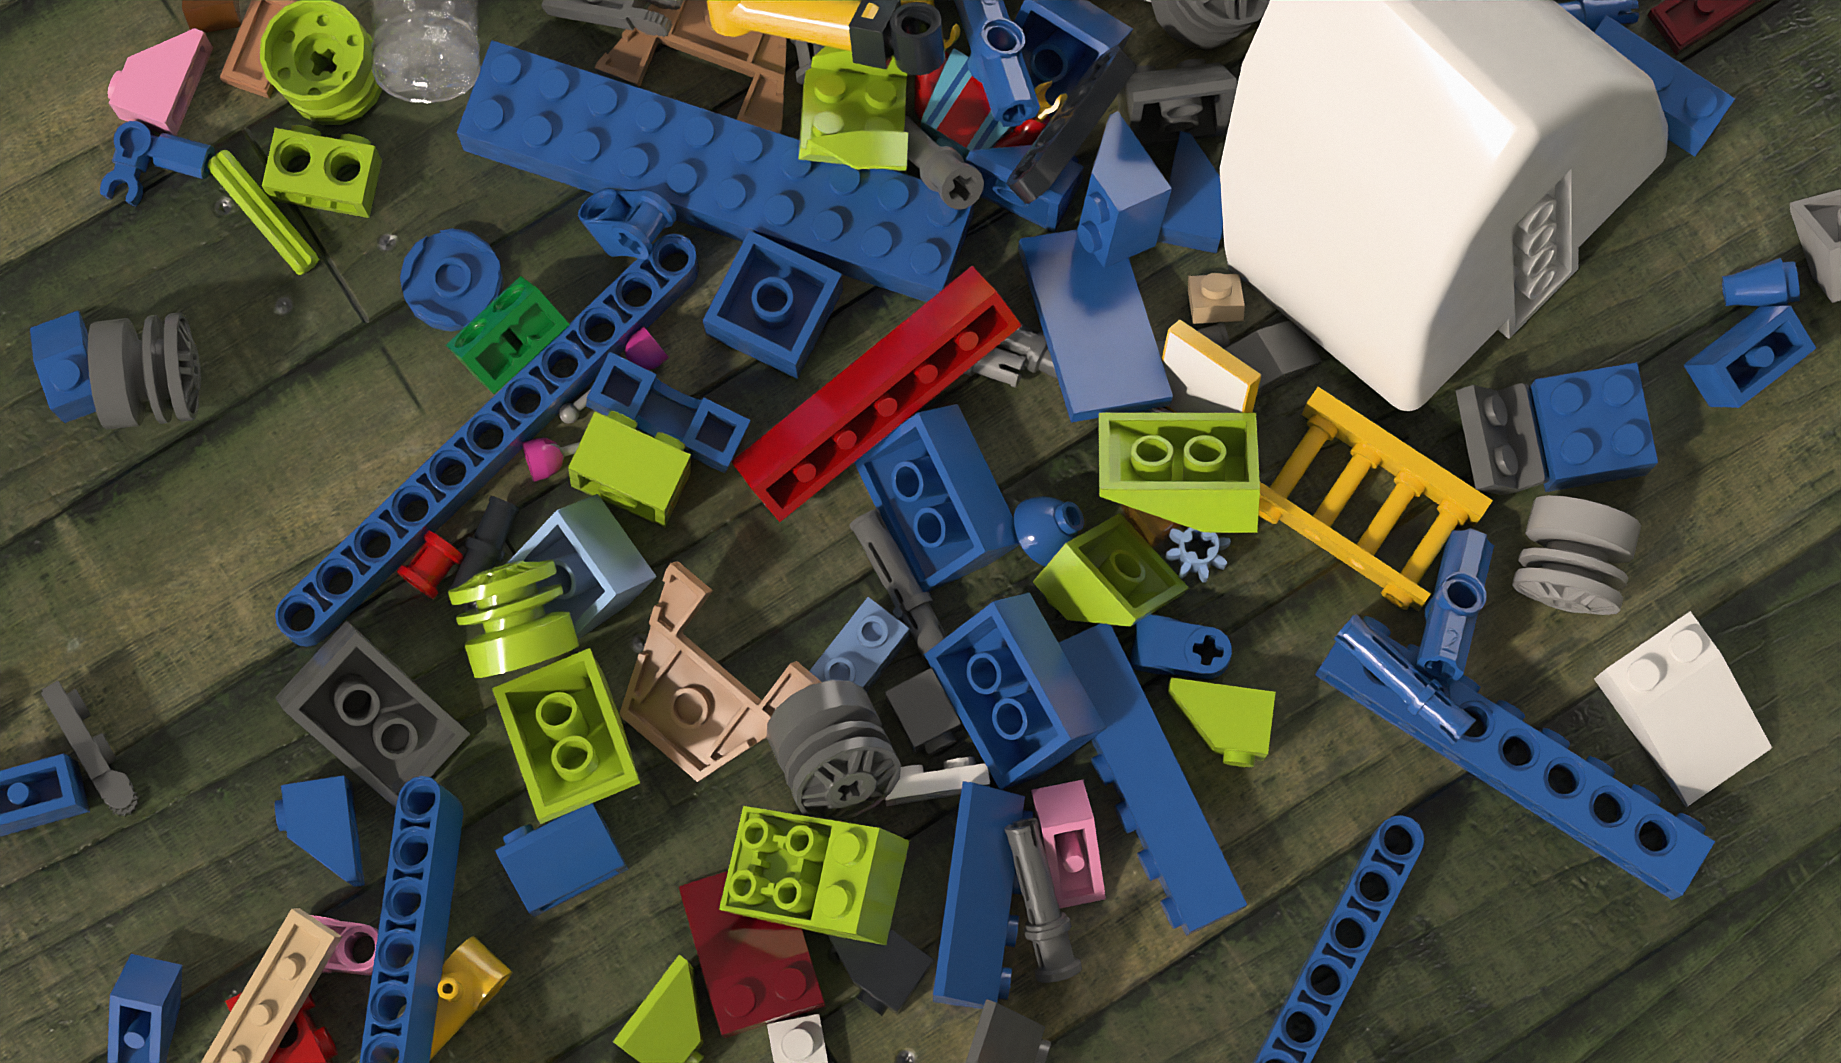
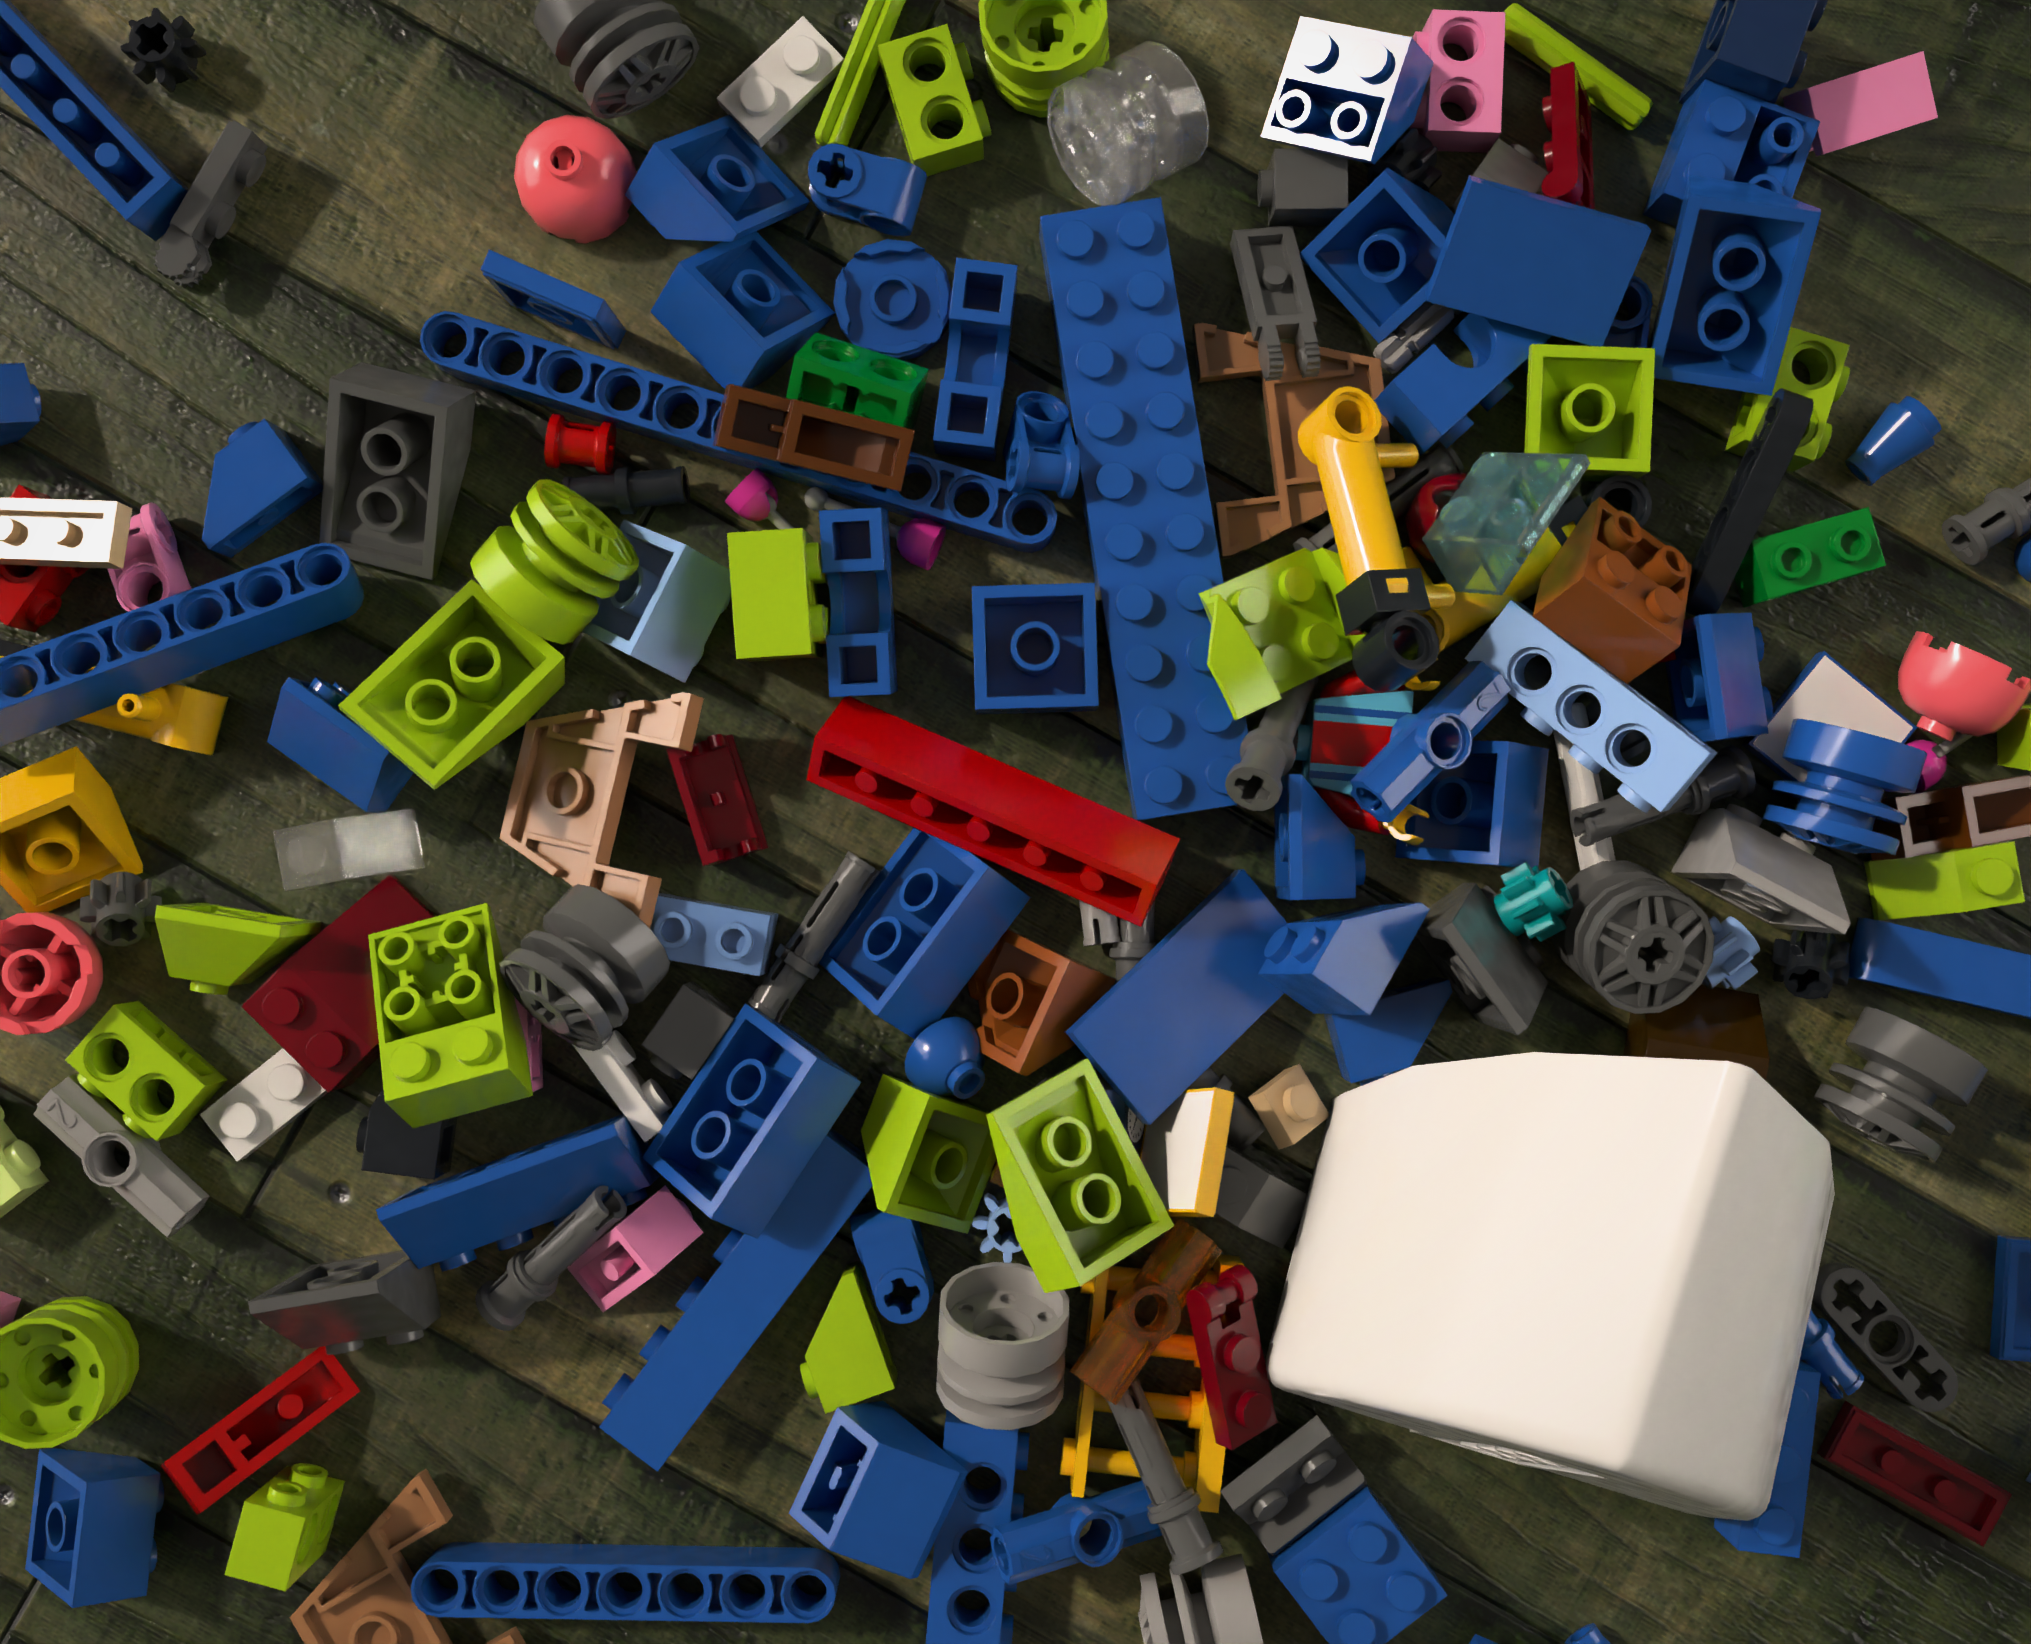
camera: 60 degrees right, 10 degrees up
black beam [1006,46,1137,204] -> none
blue pin [1334,614,1476,745] -> none
none -> clear slope [273,809,425,891]
none -> blue tile [480,250,626,350]
none -> coral cylinder [514,115,637,244]
none -> blue slope [625,115,810,242]
none -> blue slope [650,231,835,389]
none -> dark red hinge [666,734,769,866]
none -> reddish brown slope [713,384,915,492]
none -> white plate [717,16,844,148]
none -> blue slope [789,1401,968,1579]
none -> blue piece [808,143,927,237]
none -> blue arch [933,257,1017,462]
none -> light grey wheel [936,1262,1069,1430]
none -> dark orange slope [968,929,1116,1076]
none -> clear orange piece [1069,1218,1223,1406]
none -> dark grey pin [1103,1377,1224,1575]
none -> dark red plate [1186,1264,1277,1450]
none -> teal gear [1494,862,1573,942]

